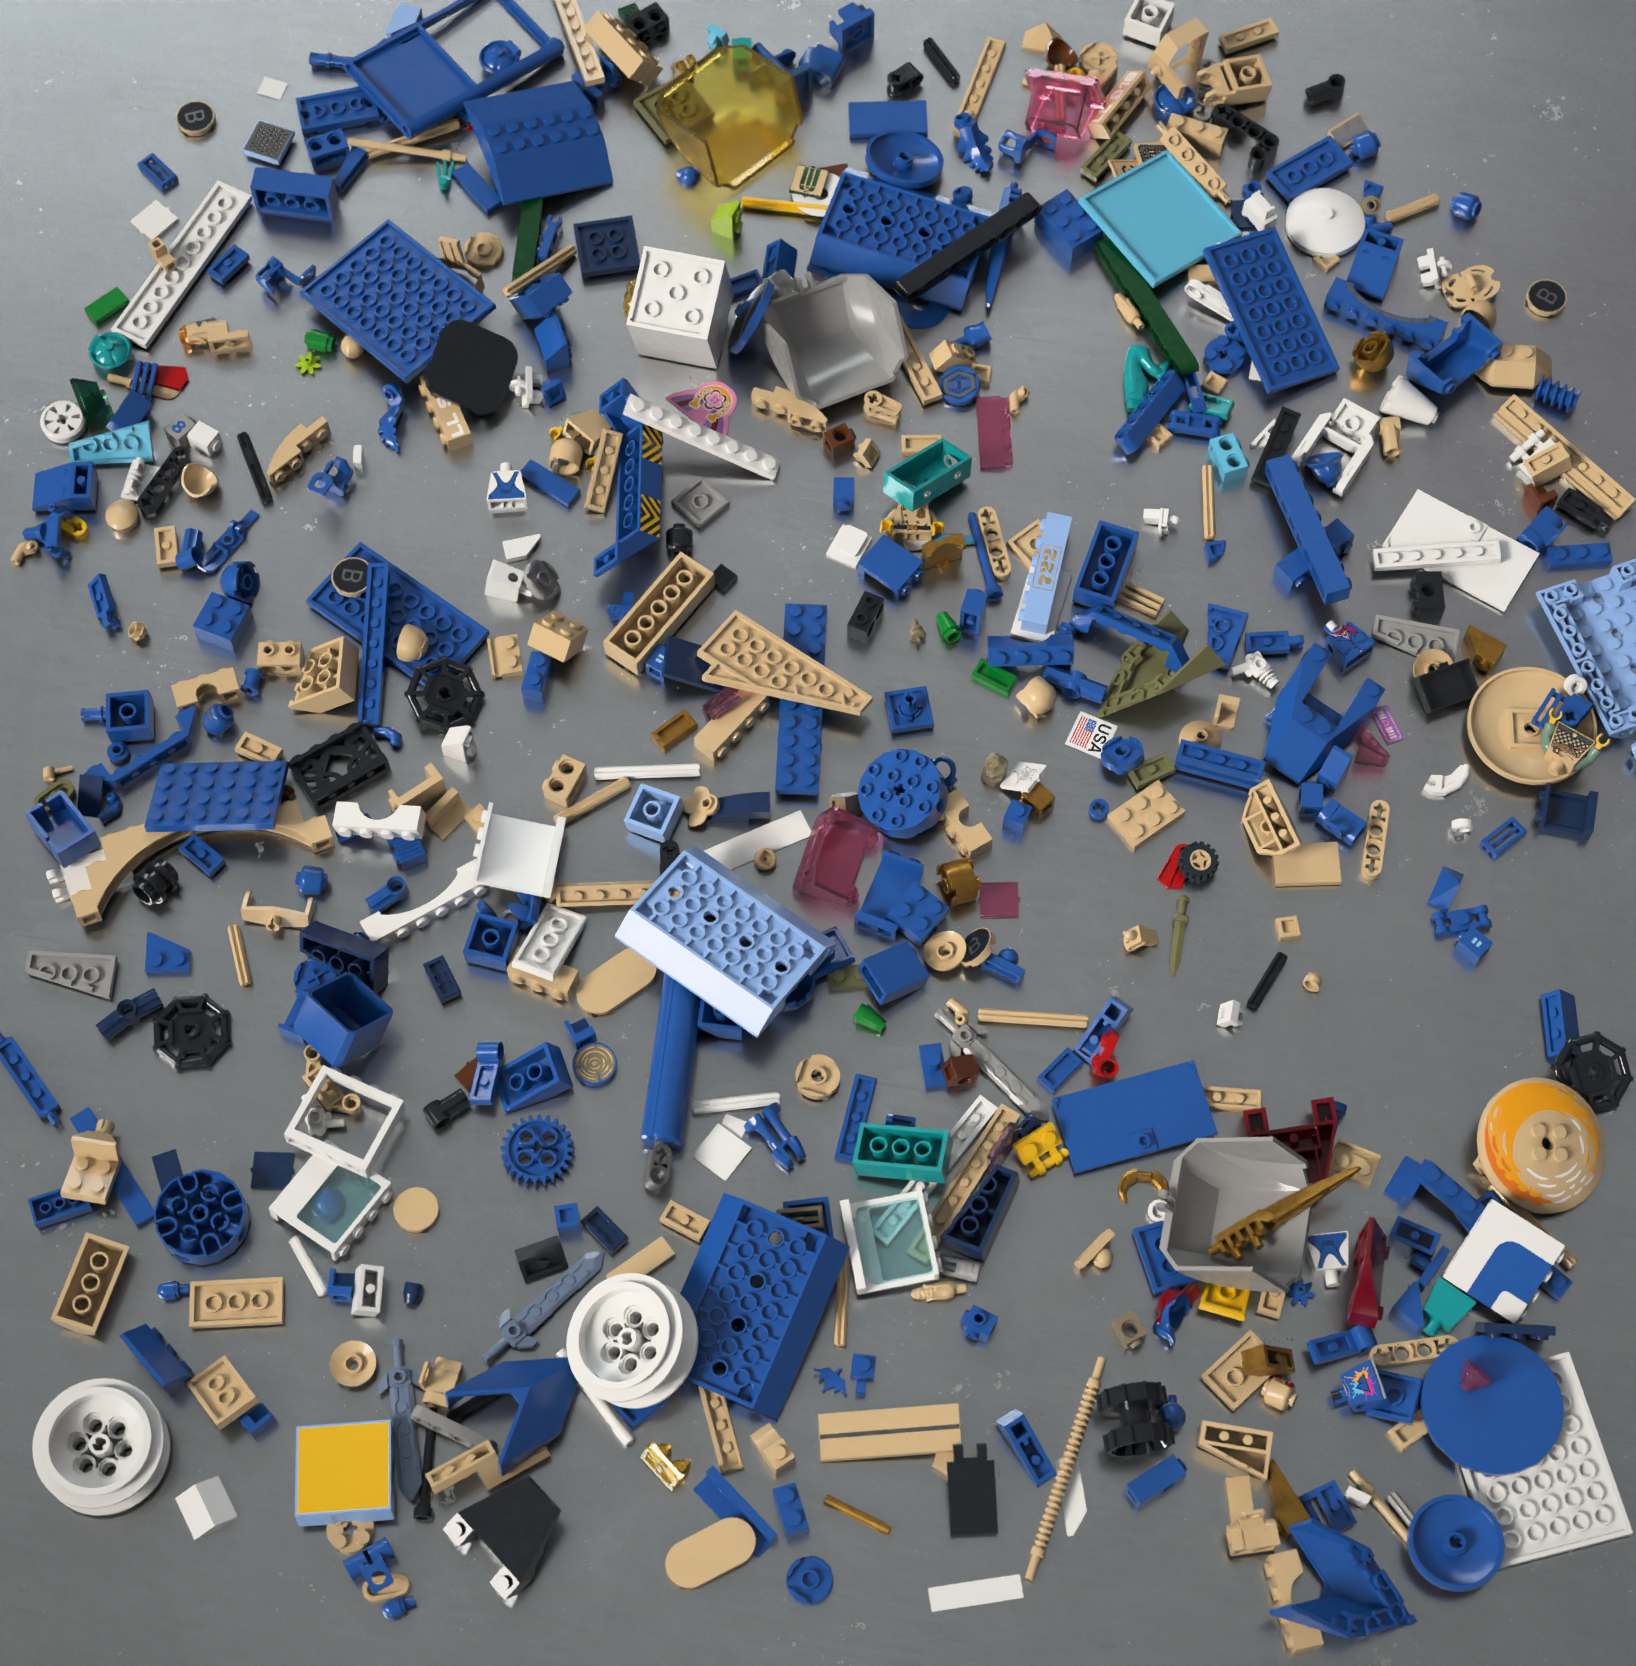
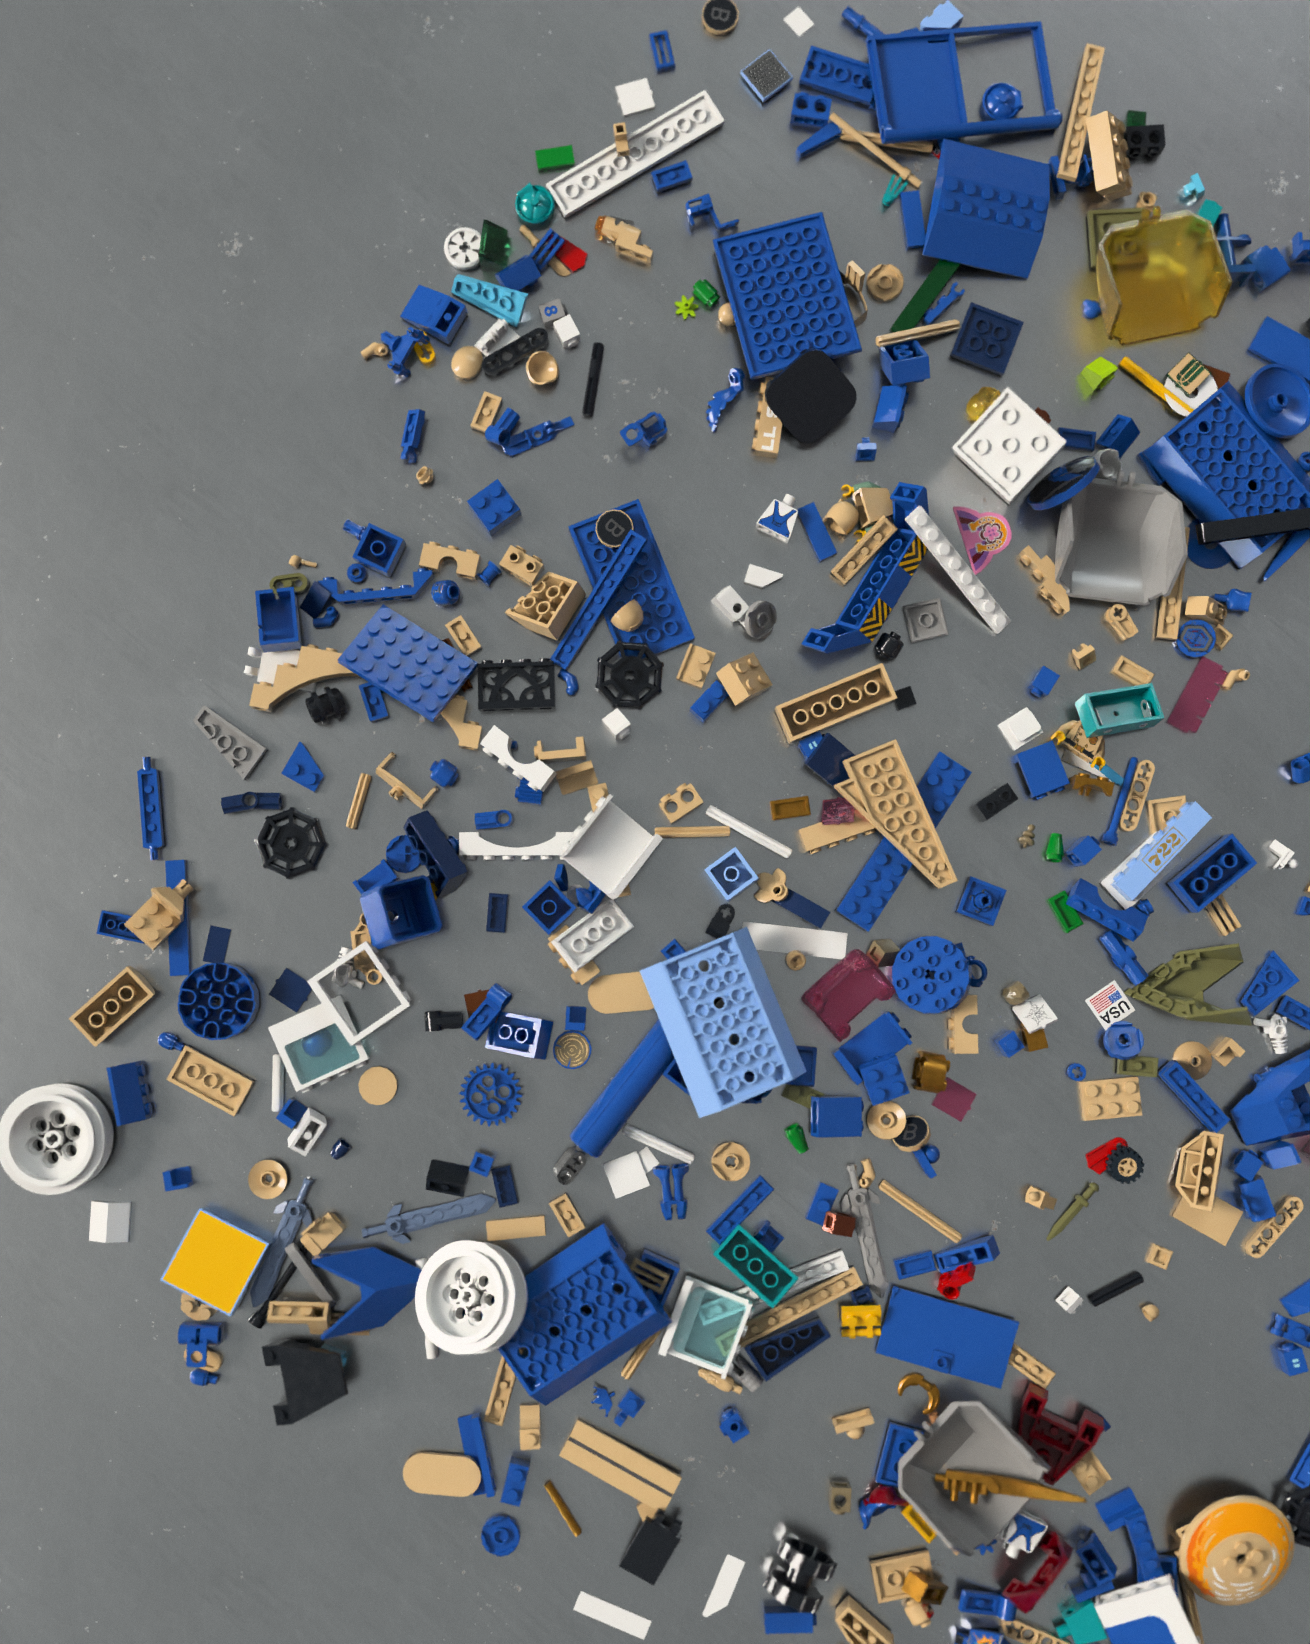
camera: 30 degrees right, 20 degrees up
tan plate [186,1355,259,1430] -> none
blue cylinder [220,561,260,603] -> none
blue brick [250,167,339,220] -> none
tan slope [267,416,330,486] -> none
white tile [353,445,365,473] -> none
white hips [509,366,543,409] -> none
tan plate [556,880,681,907] -> none
blue piece [607,592,635,623] -> none
clear yellow tile [640,1441,691,1492] -> none
reddish brown brick [823,423,856,459] -> none
clear purple tile [987,1122,1018,1174] -> none
blue slope [996,1409,1057,1486] -> none
tan helmet [1016,676,1056,719] -> none
tan hose [1025,1357,1107,1581] -> none
blue slope [1069,604,1190,673] -> none
white tile [1147,1199,1167,1222] -> none
blue piece [1157,1394,1186,1431] -> none
blue slope [1390,1281,1425,1333] -> none

